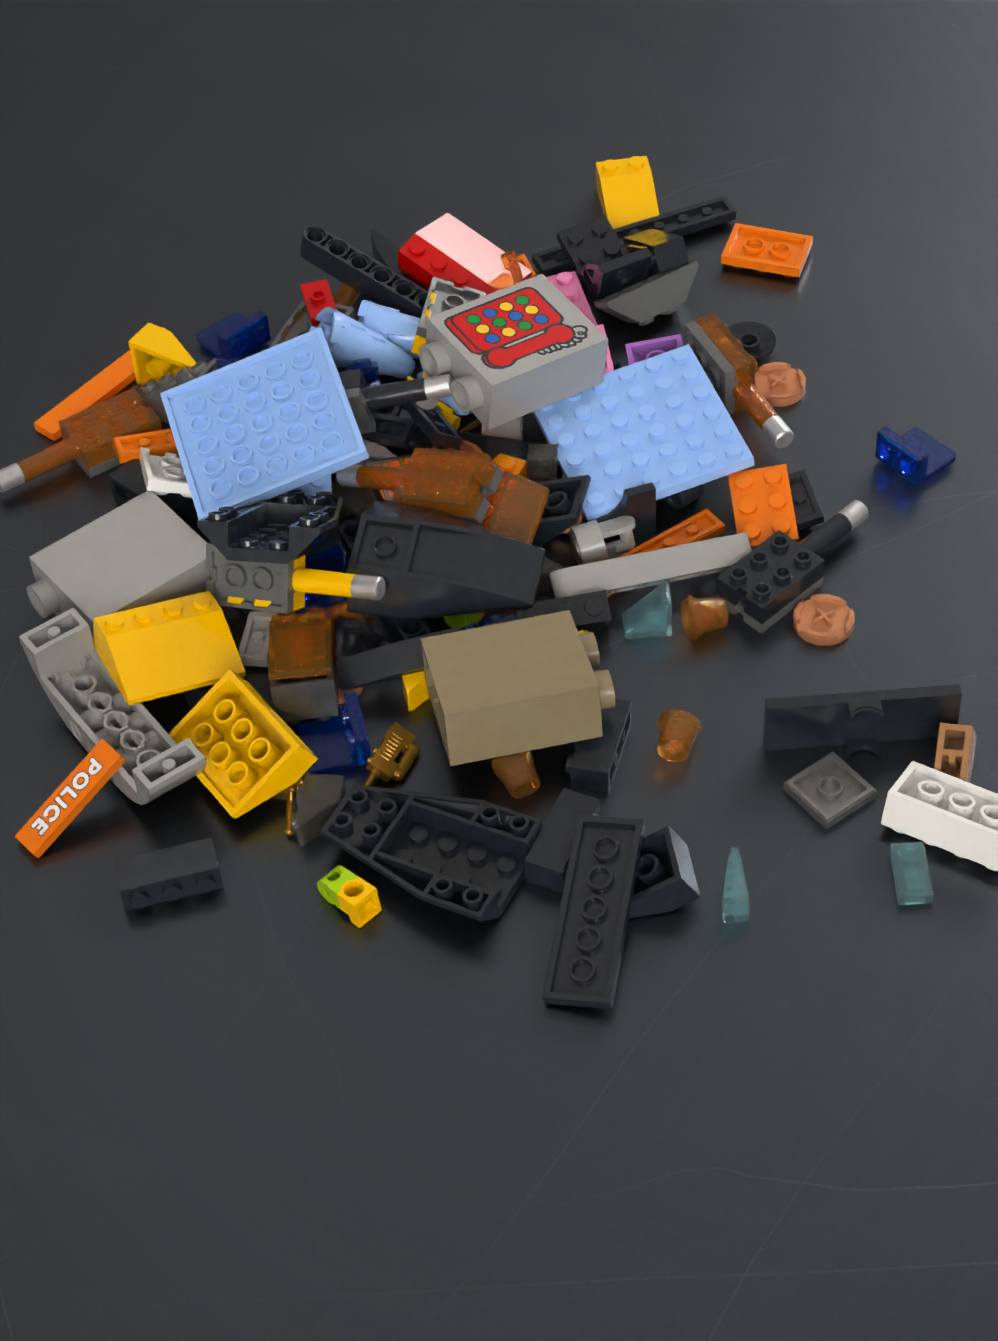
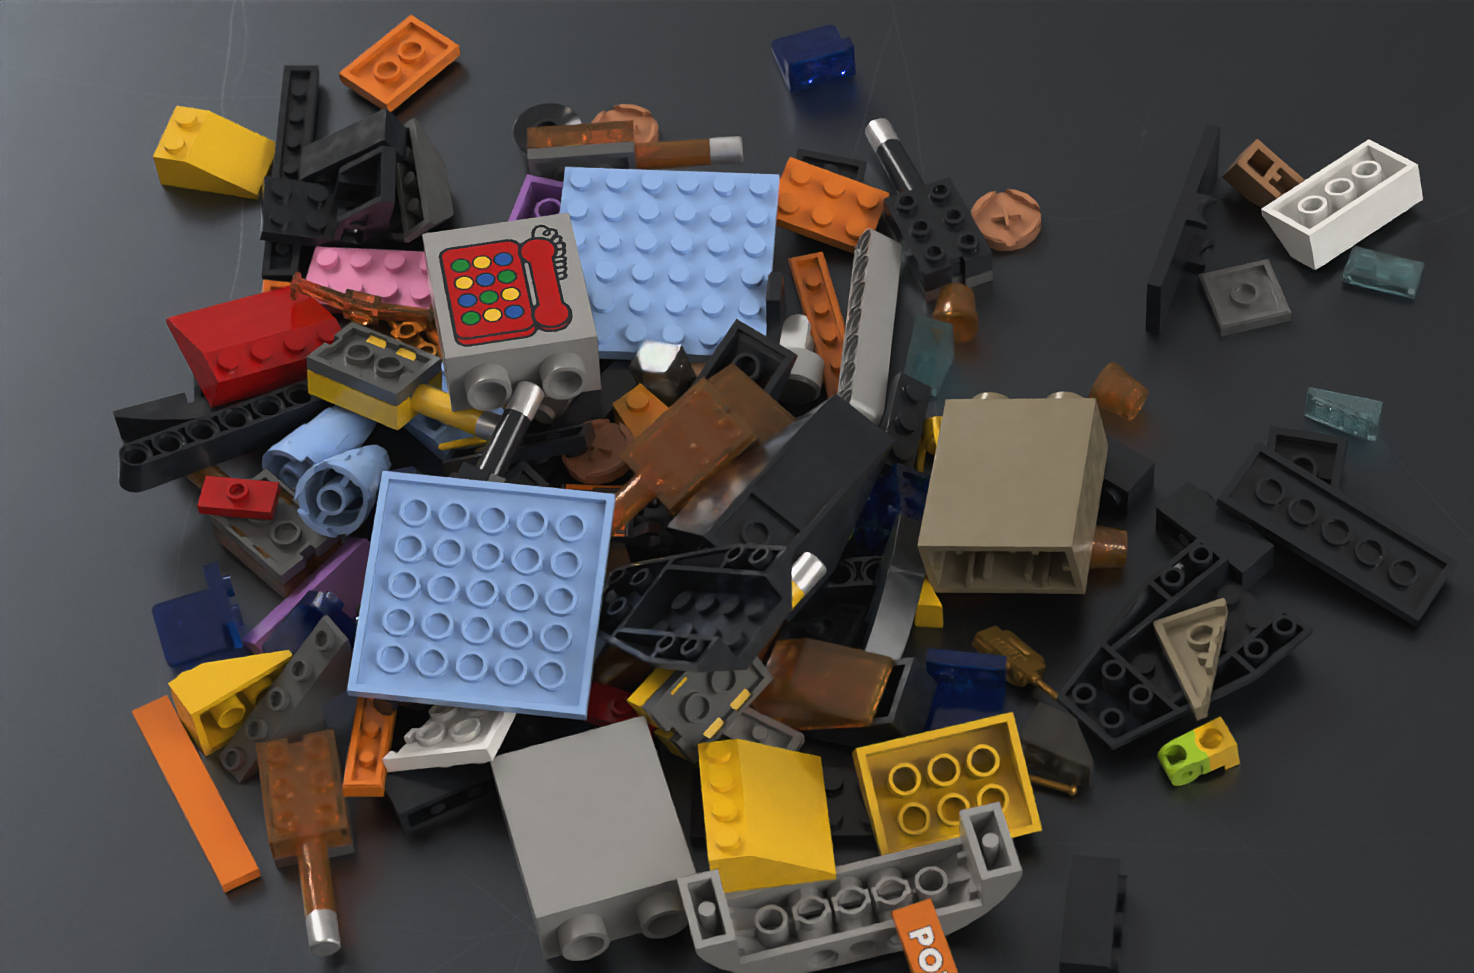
camera: 65 degrees left, 5 degrees up
none -> dark tan wing [1152,598,1228,720]

